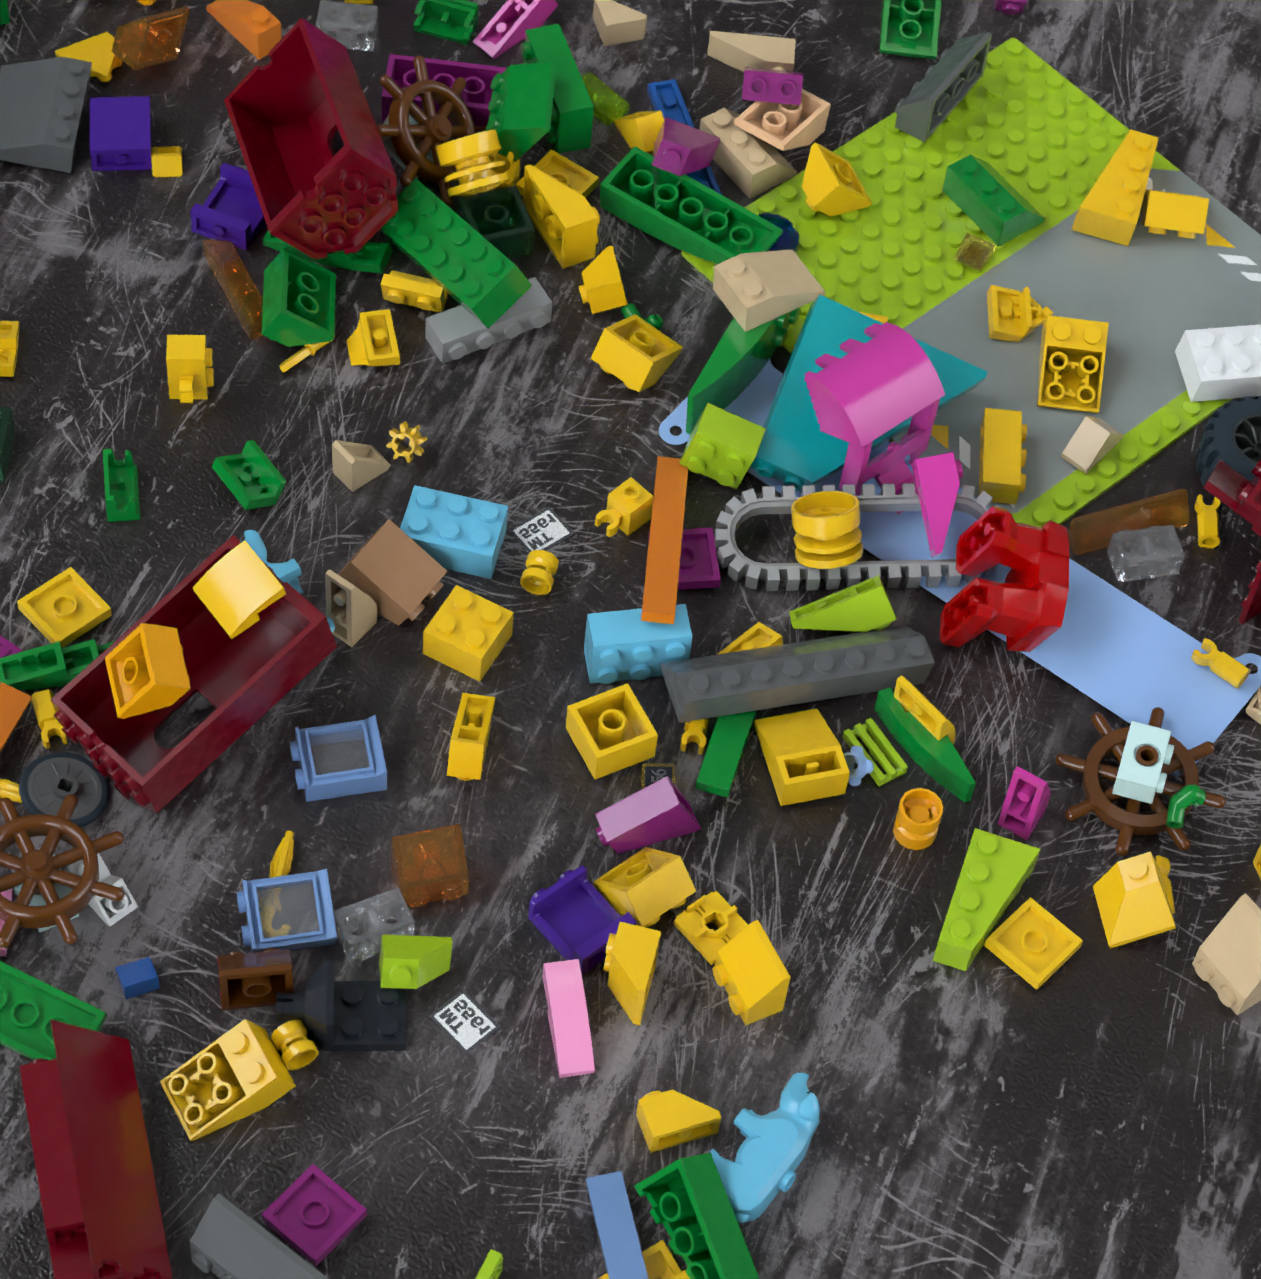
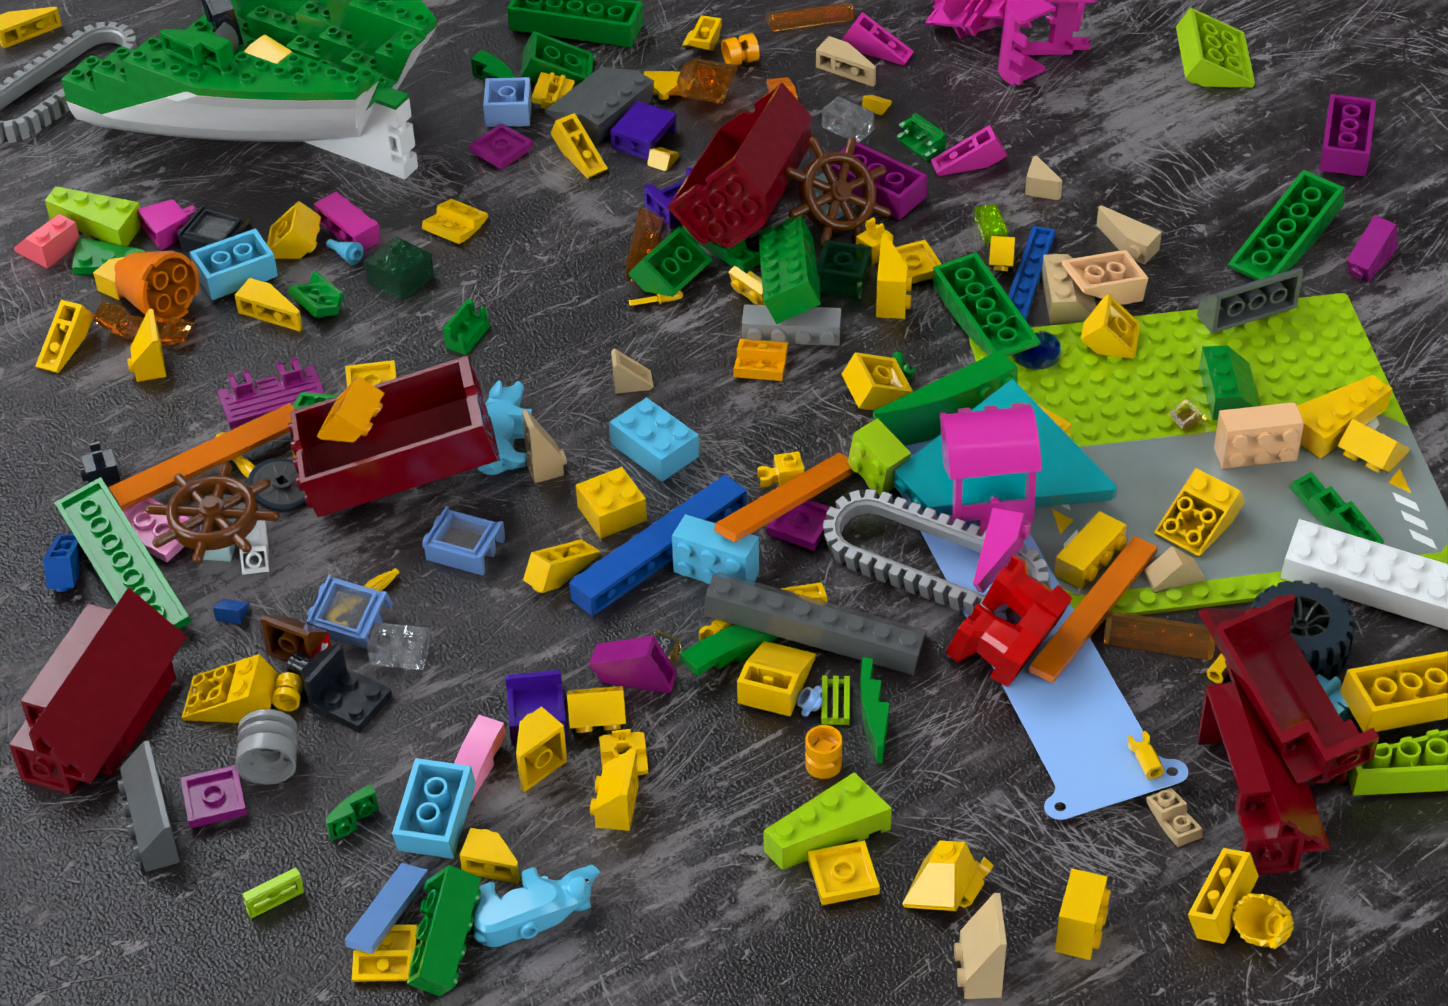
camera: 40 degrees right, 10 degrees down
yellow brick [166,335,214,403] -> none
yellow slope [192,541,286,639] -> none
green bracket [212,440,286,510] -> none
medium nougat slope [338,519,447,626] -> none
yellow slope [346,309,400,366] -> none
lime slope [379,934,453,989] -> none
yellow gear [386,421,427,463] -> none
clear orange slope [391,824,469,908] -> none
clear sticker [429,989,500,1054] -> none
yellow wheel [435,130,510,197] -> none
green slope [486,62,556,162] -> none
clear sticker [509,506,574,553] -> none
yellow wheel [520,550,559,595] -> none
green brick [521,24,594,154] -> none
yellow brick [566,683,658,780] -> none
yellow slope [579,246,628,314] -> none
magenta slope [652,117,720,176] -> none
tan slope [713,250,825,332] -> none
magenta panel [742,67,803,105] -> none
lime slope [789,575,897,632] -> none
yellow wheel [791,491,863,569] -> none
yellow slope [894,675,955,744] -> none
yellow slope [987,285,1053,342] -> none
dark pink slope [997,766,1051,840] -> none
reddish brown brick [1055,707,1226,856] -> none
clear brick [1107,525,1185,582] -> none
green arm [1166,784,1206,829] -> none
none -> light grey wheel [235,709,298,785]
none -> green slope [325,784,379,841]
none -> medium azure brick [392,758,476,859]
none -> yellow slope [550,113,608,179]
none -> blue brick [569,475,747,617]
none -> light orange slope [733,339,788,381]
none -> orange tile [1029,536,1158,683]
none -> light nougat brick [1214,402,1304,469]
none -> green slope [1289,471,1385,544]

